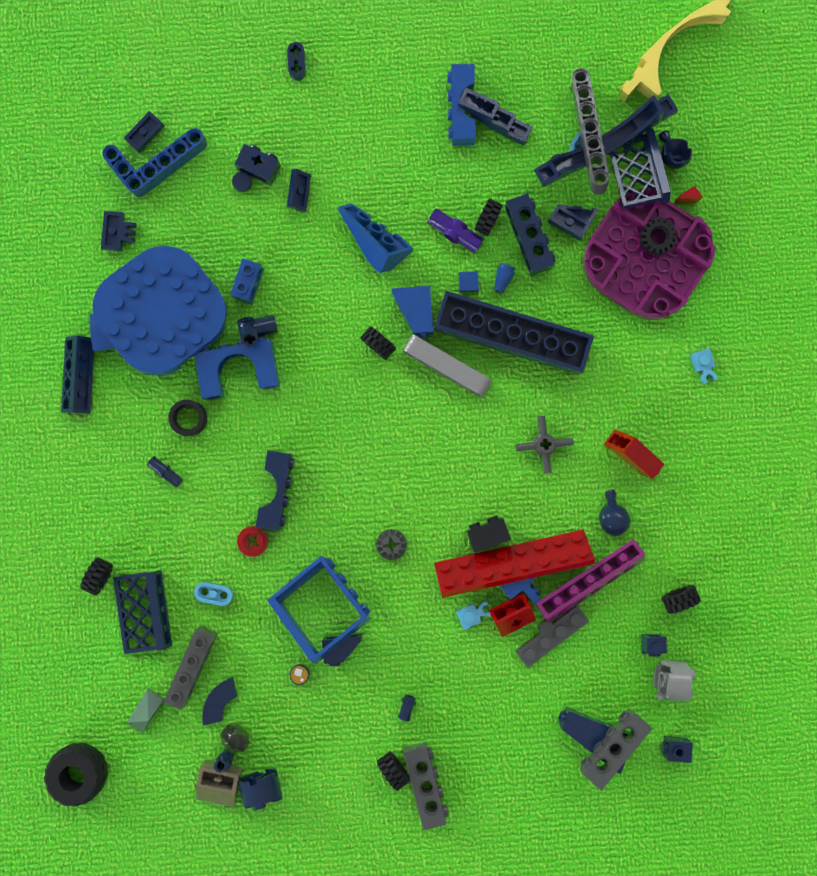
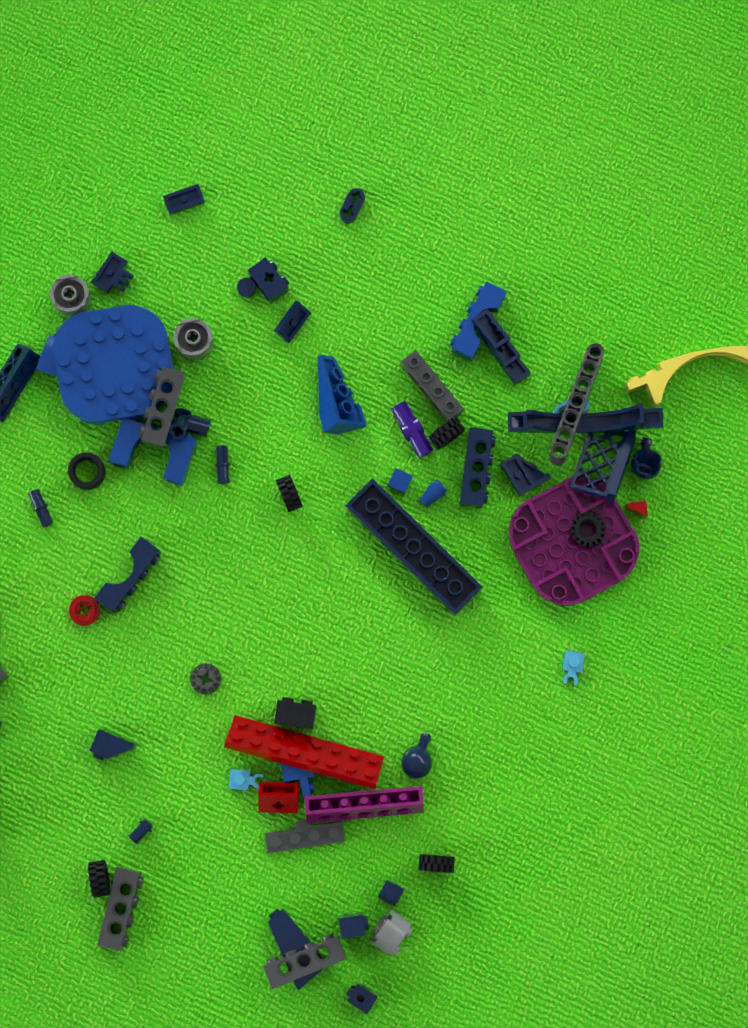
camera: 30 degrees right, 5 degrees down
blue beam [102,128,207,197] -> none
medium azure plate [194,582,234,606] -> none
blue brick [230,258,264,305] -> none
blue window [267,556,372,664] -> none
tile [289,664,310,685] -> none
blue slope [392,286,433,338] -> none
light grey beam [402,334,492,398] -> none
dark grey bar [515,416,574,474] -> none
red slope [603,430,665,479] -> none
none -> light grey brick [50,274,91,317]
none -> dark grey brick [139,366,185,448]
none -> light grey brick [174,318,214,360]
none -> dark blue axle [215,445,230,484]
none -> dark blue brick [338,912,369,939]
none -> dark grey brick [401,350,464,422]

